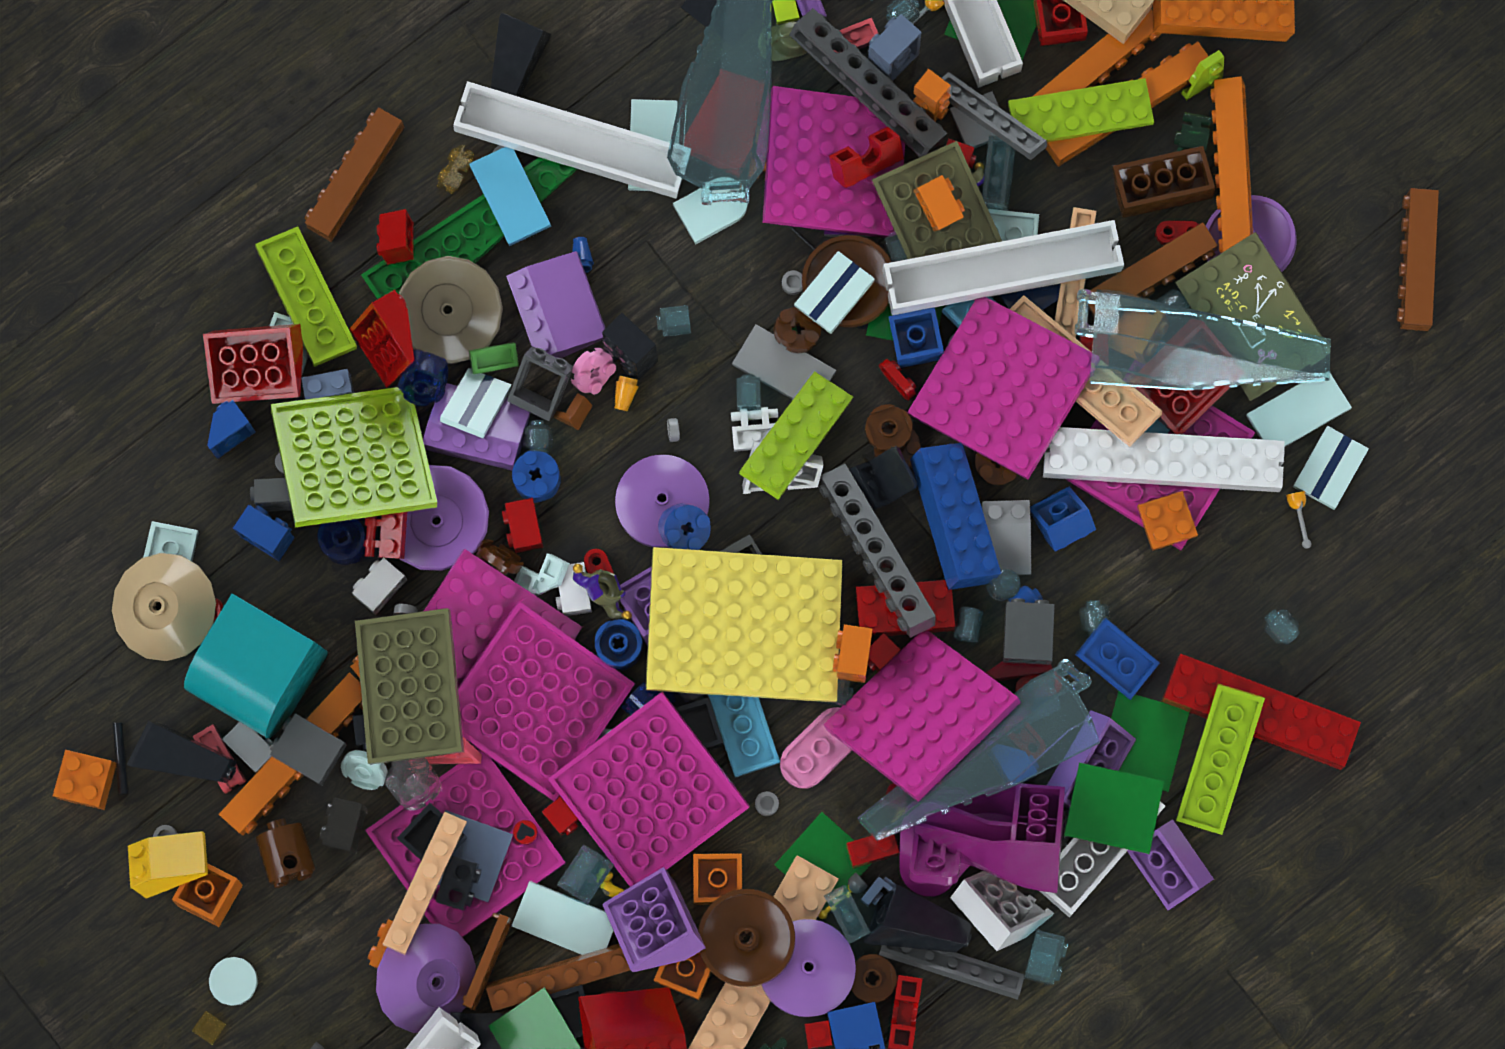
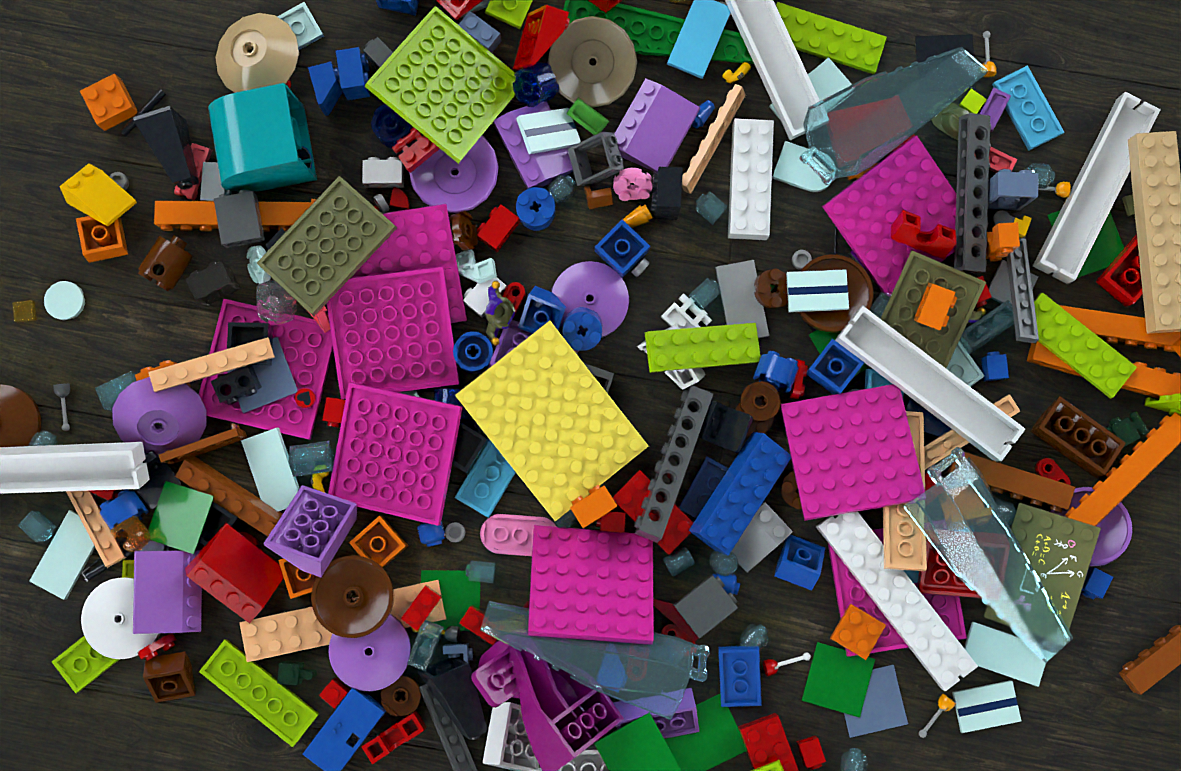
camera: 45 degrees right, 5 degrees up
none -> clear light blue brick [95,371,137,411]
none -> blue slope [308,62,343,116]
none -> red tile [390,187,410,210]
none -> red brick [401,585,442,631]
none -> blue head [417,521,445,547]
none -> clear light blue brick [466,561,496,583]
none -> blue slope [518,286,566,334]
none -> blue brick [594,219,650,278]
none -> dark blue plate [679,457,729,518]
none -> light nougat plate [682,84,746,194]
none -> yellow arm [722,62,751,83]
none -> white brick [728,119,774,240]
none -> blue brick [753,351,799,392]
none -> hinge [762,652,811,677]
none -> lime plate [776,2,887,74]
none -> red brick [796,735,826,769]
none -> green piece [802,642,875,718]
none -> sand blue piece [844,665,908,738]
none -> blue brick [981,352,1009,381]
none -> leg [989,210,1032,238]
none -> blue brick [1082,567,1113,600]

